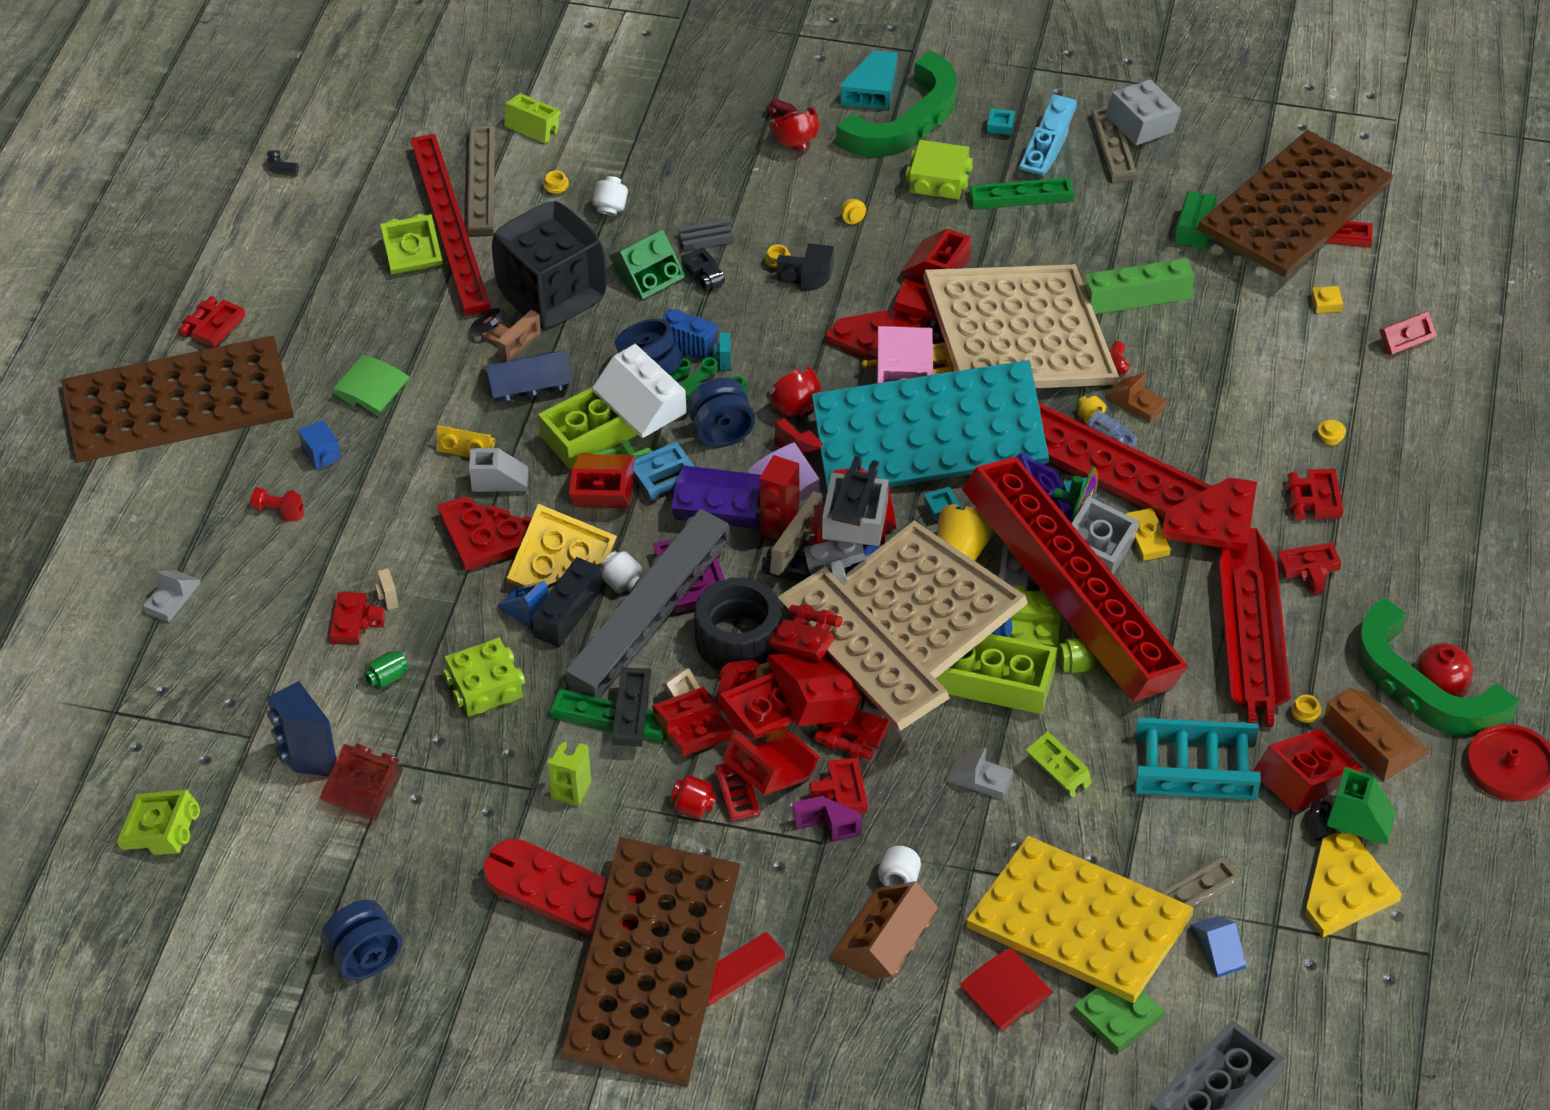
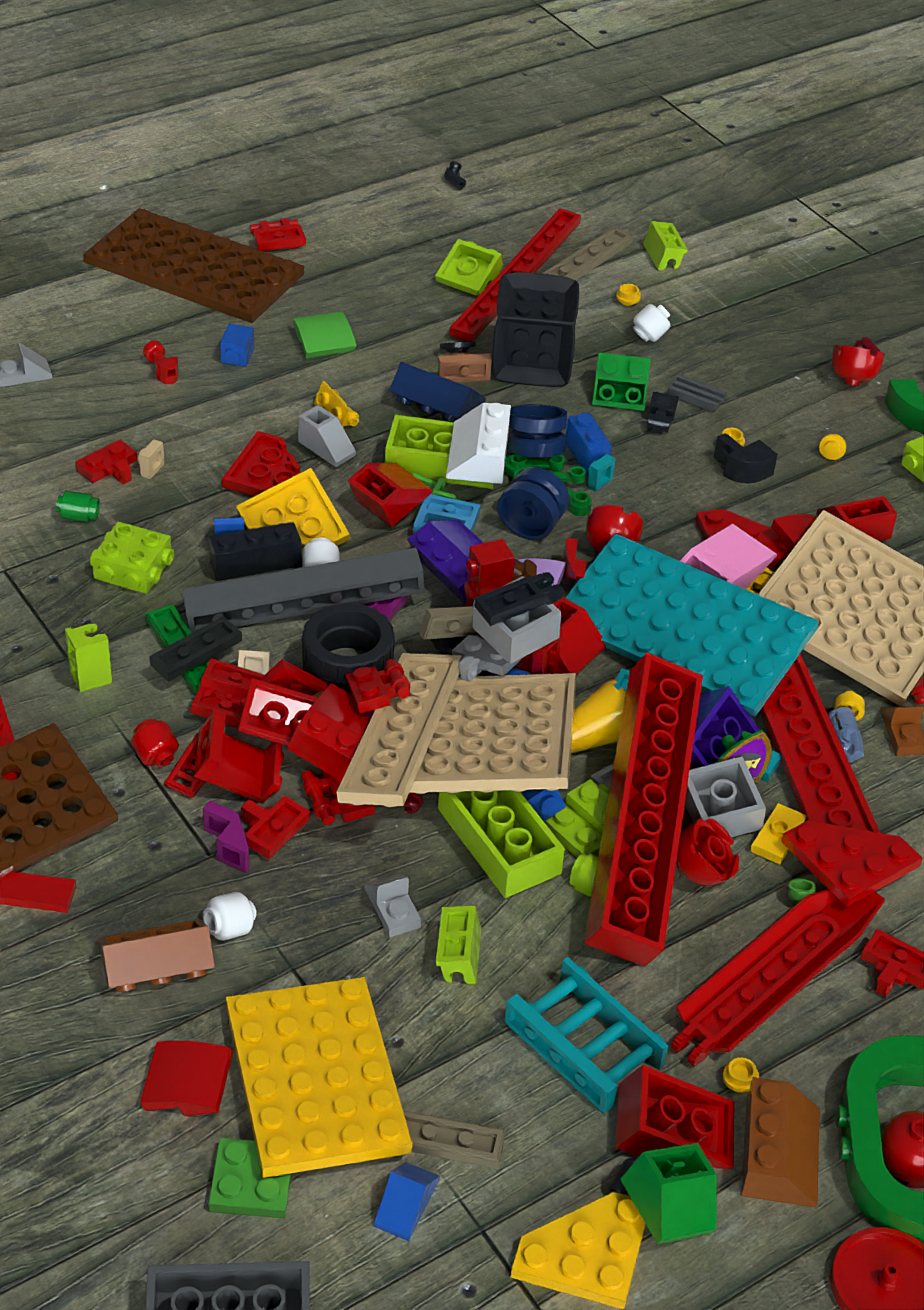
camera: 40 degrees right, 5 degrees down
none -> red cylinder [676,818,739,886]
none -> bright green hinge [788,879,816,905]

